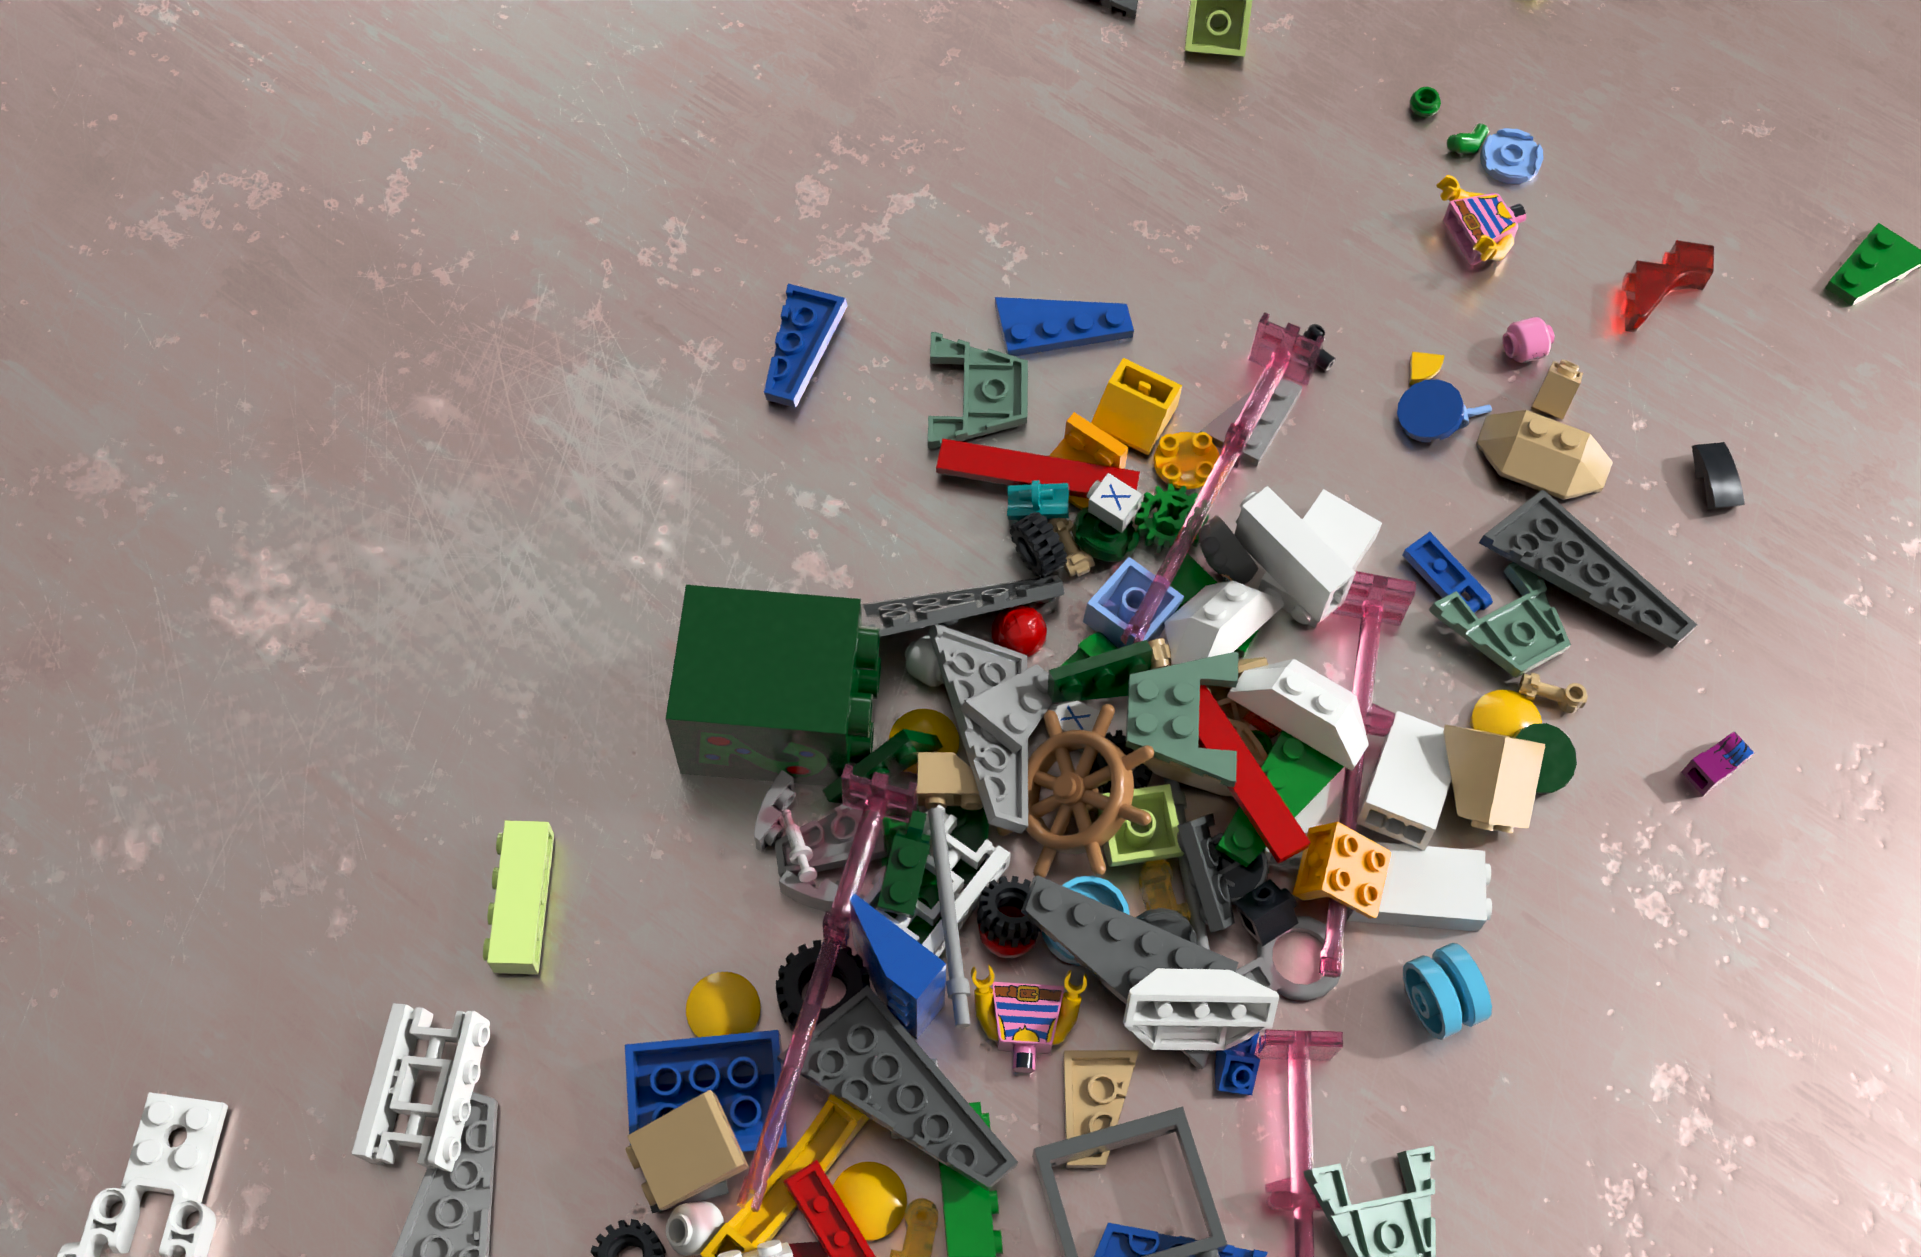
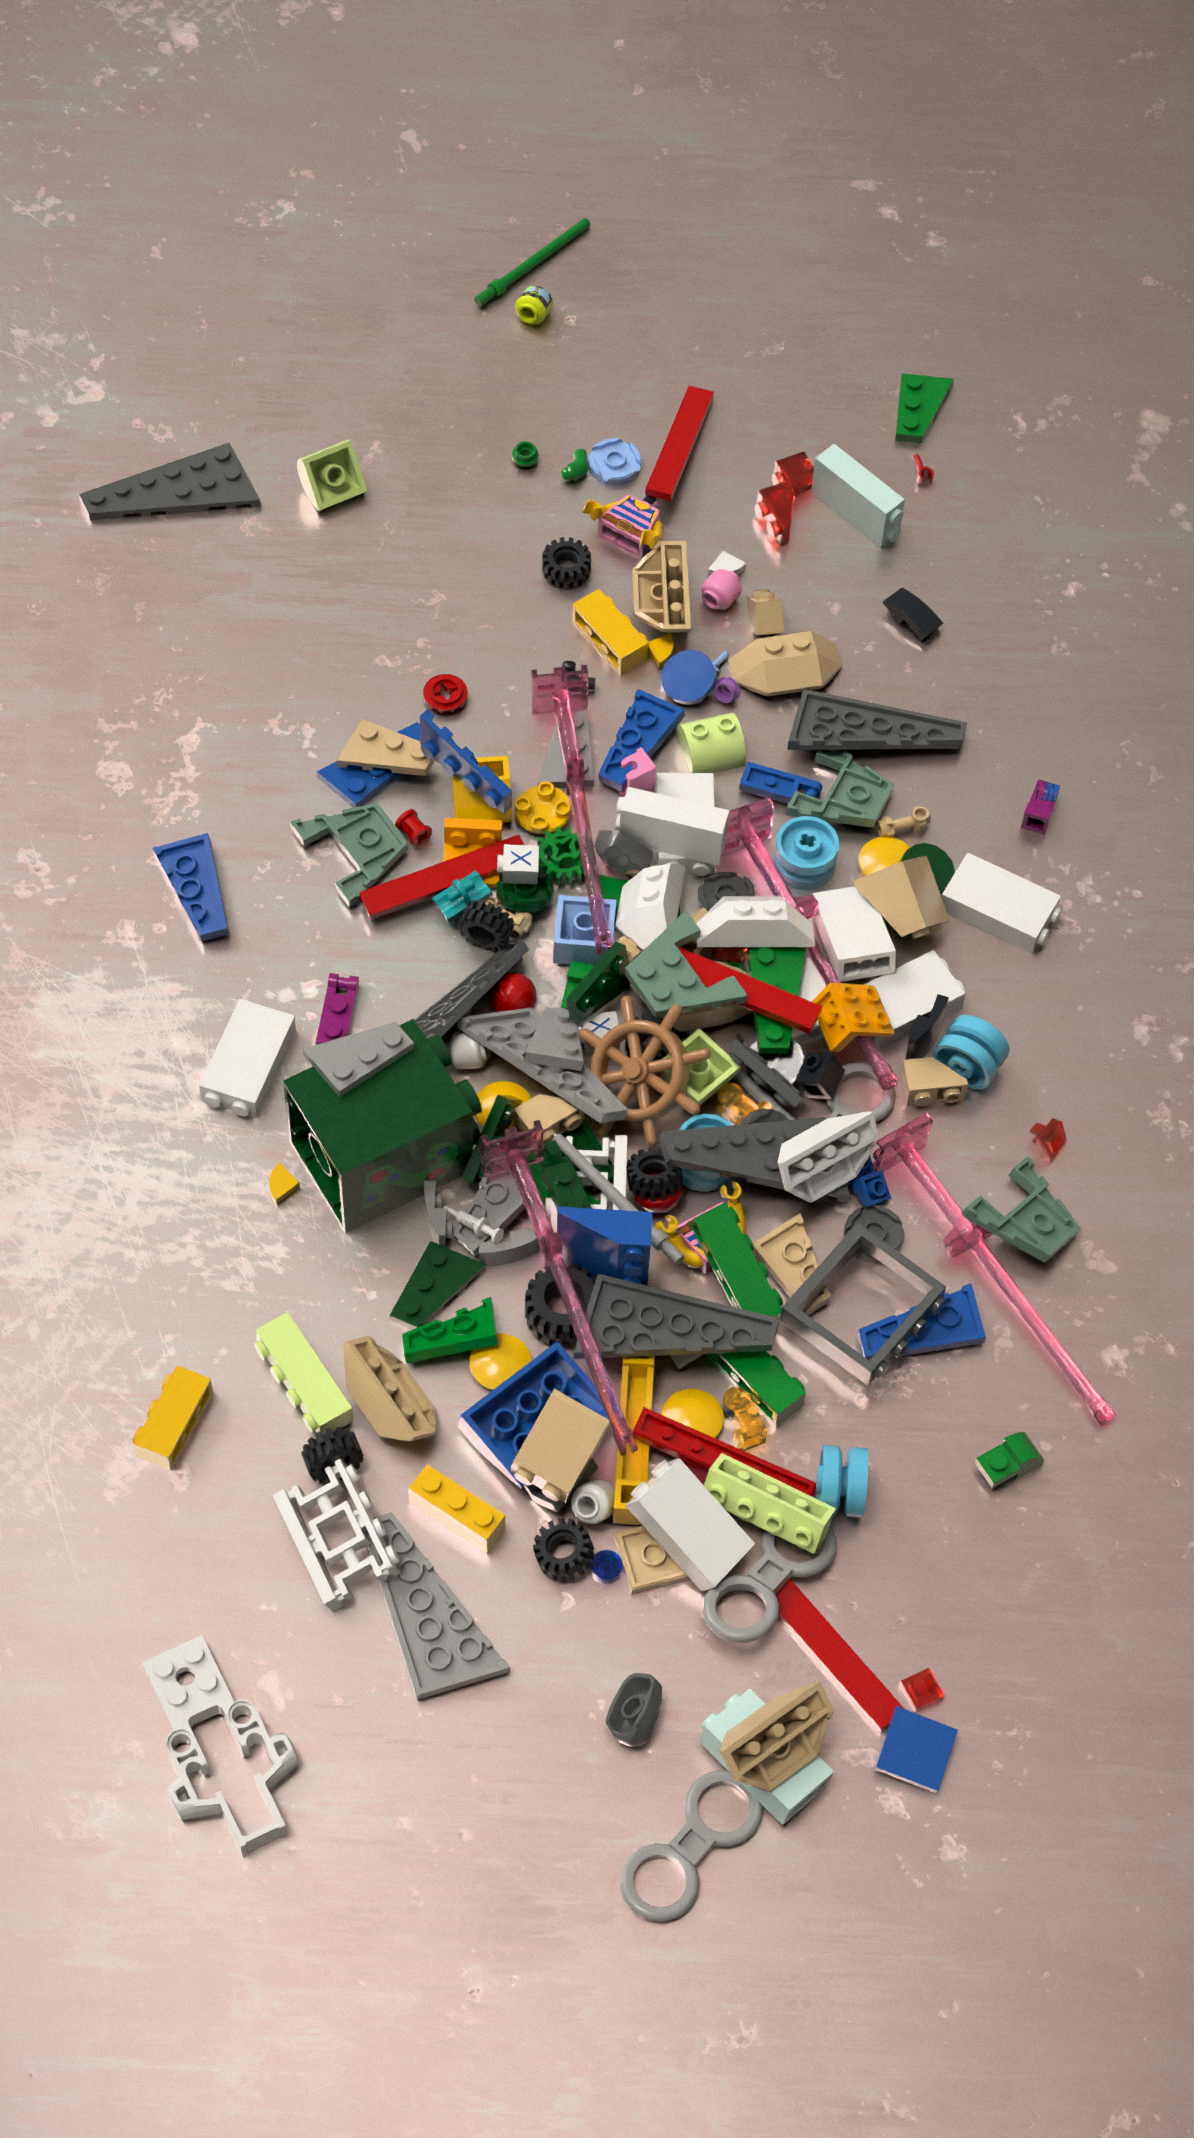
camera: 35 degrees left, 5 degrees down
none -> yellow brick [133,1365,213,1471]
none -> white brick [199,999,296,1118]
none -> yellow tile [269,1163,300,1205]
none -> black tyre [301,1427,364,1483]
none -> light grey wing [303,1022,414,1097]
none -> magenta plate [315,973,359,1045]
none -> tan wing [336,719,435,776]
none -> tan wedge [343,1336,436,1441]
none -> dark green wing [390,1241,486,1330]
none -> red bush [395,809,432,847]
none -> green wing [402,1296,498,1363]
none -> yellow brick [408,1464,505,1554]
none -> blue wing [420,709,512,814]
none -> red gear [423,674,468,714]
none -> black tyre [542,537,591,590]
none -> yellow brick [572,589,649,675]
none -> blue wing [598,689,685,792]
none -> bright pink hinge [619,747,657,797]
none -> tan wedge [632,541,691,632]
none -> red tile [645,385,714,501]
none -> yellowish green brick [676,712,746,773]
none -> green brick [688,1202,783,1317]
none -> dark grey tile [698,871,755,911]
none -> white tile [708,551,746,575]
none -> medium lavender plate [714,677,741,703]
none -> medium azure wheel [774,816,839,890]
none -> light aqua brick [811,444,905,548]
none -> dark grey tile [844,1205,904,1263]
none -> tan slope [900,1057,968,1106]
none -> black slope [905,994,949,1060]
none -> red hand [913,454,934,485]
none -> white brick [942,852,1062,953]
none -> clear red tile [1030,1118,1067,1162]

